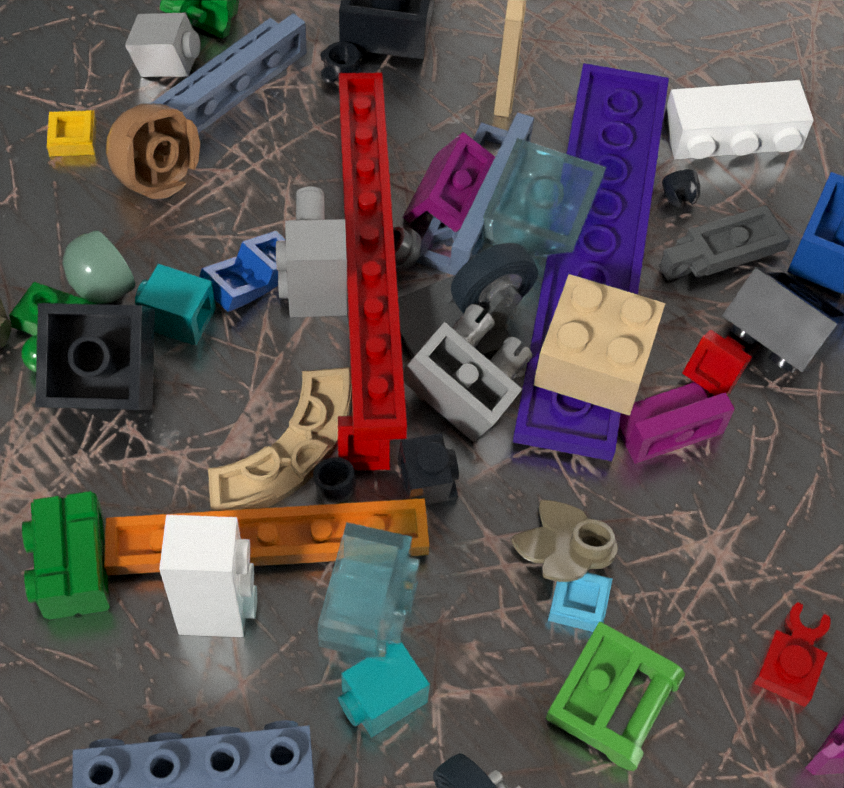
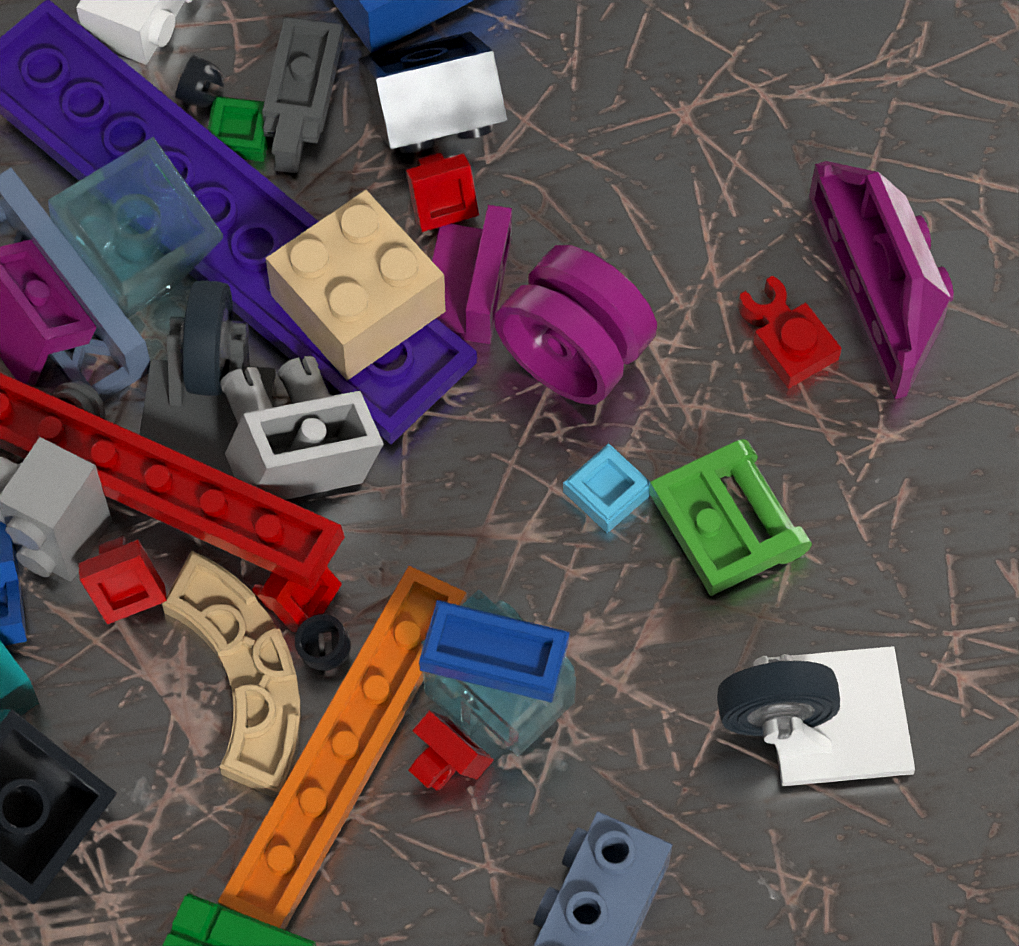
camera: 55 degrees left, 5 degrees up
white brick [159,515,257,637] -> none
teal brick [338,639,430,738] -> none
black brick [397,433,459,505] -> none
dark tan plate [511,500,618,582] -> none
none -> red tile [78,535,167,625]
none -> green tile [207,96,269,162]
none -> red tile [408,710,494,791]
none -> blue tile [419,600,570,703]
none -> magenta wheel [495,245,657,405]

